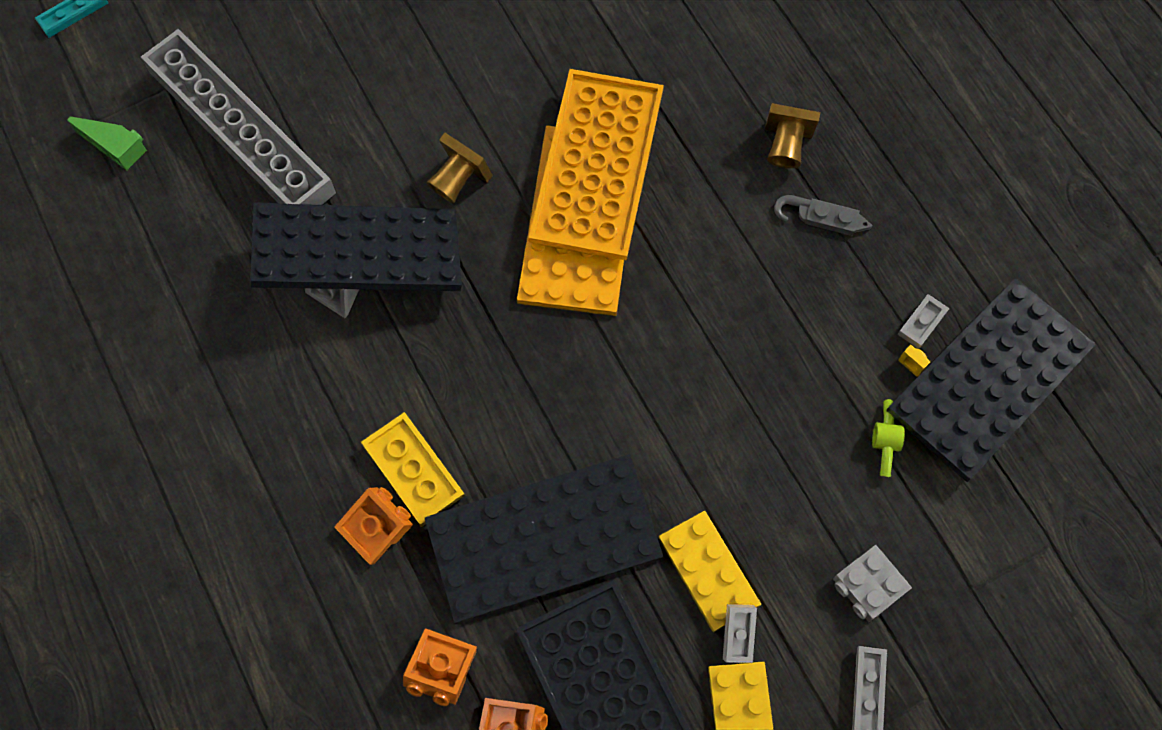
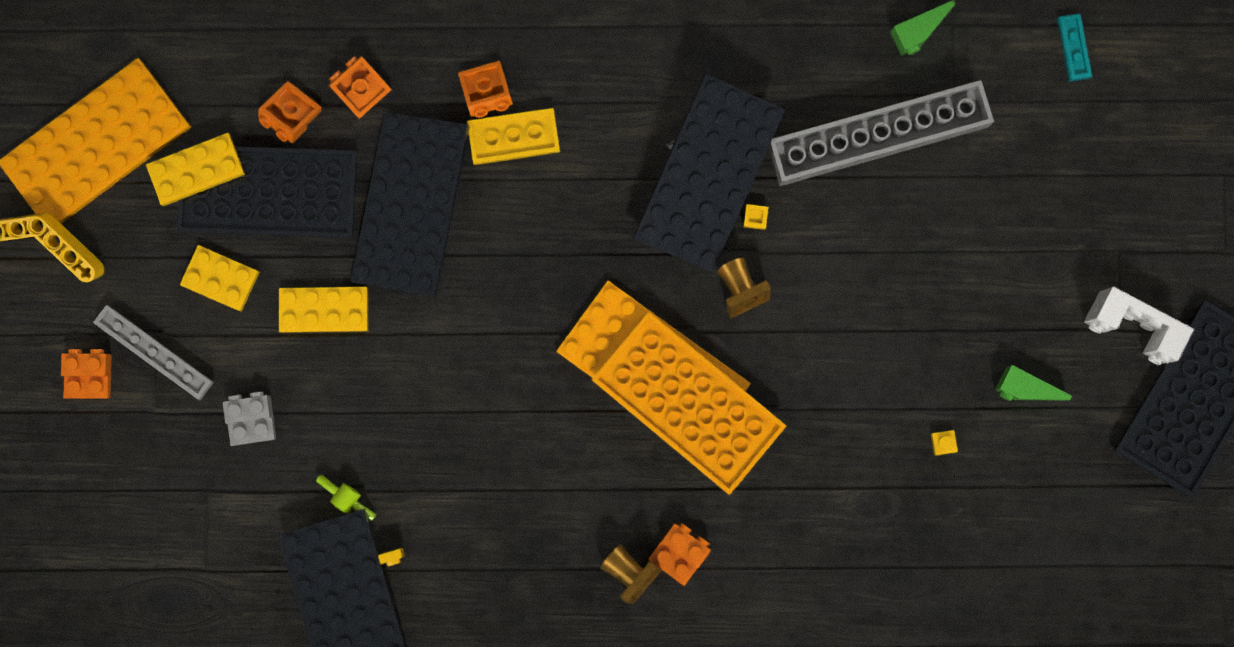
camera: 120 degrees right, 15 degrees up
light grey plate [723,604,757,663] -> none
dark grey plate [774,195,872,236] -> none
light grey plate [898,294,949,349] -> none
none -> orange plate [648,523,711,586]
none -> yellow plate [743,204,768,230]

